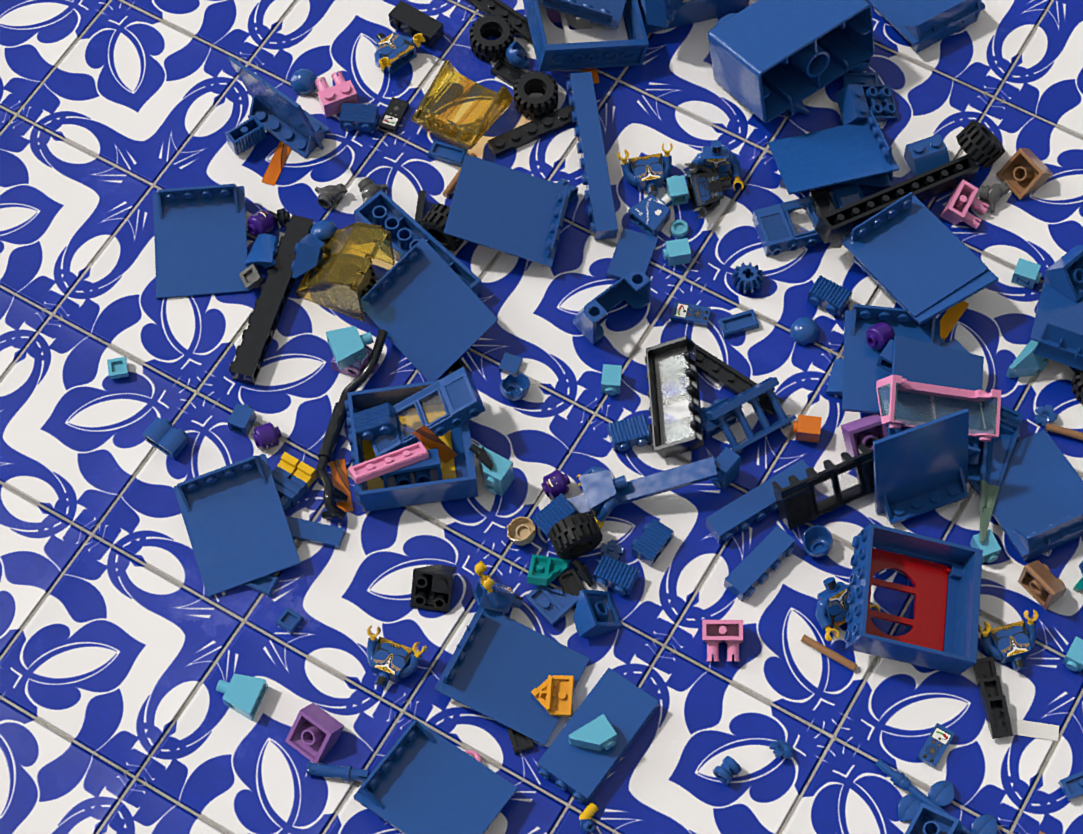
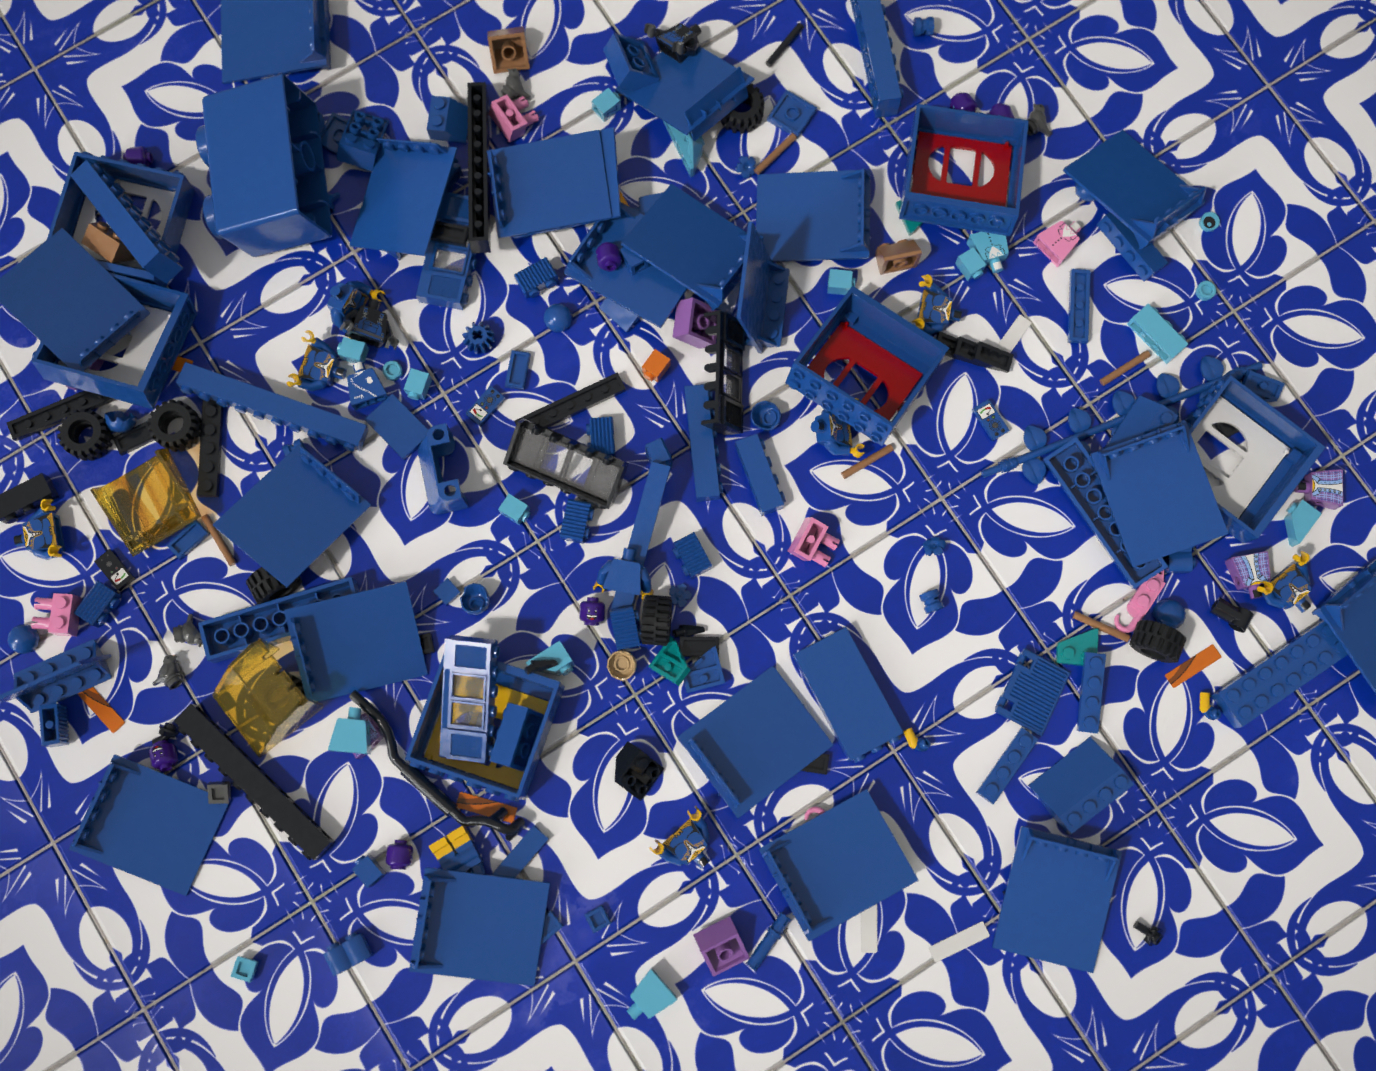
camera: 65 degrees left, 15 degrees up
blue slope [244,234,279,268] -> none
blue slope [291,233,325,278] -> none
blue hair [310,220,338,241] -> none
bright pink tile [348,441,429,485] -> none
blue brick [353,402,397,440] -> none
orange sticker [412,425,457,463] -> none
black tile [415,190,427,224] -> none
blue torso [473,561,523,613] -> none
light orange slope [531,675,575,717] -> none
medium azure slope [568,714,617,751] -> none
blue slope [573,589,622,637] -> none
blue brick [593,555,639,596] -> none
blue fence [705,377,796,454] -> none
windscreen [876,375,1002,442] -> none
black tyre [956,120,1005,168] -> none
blue plate [980,401,1022,544] -> none

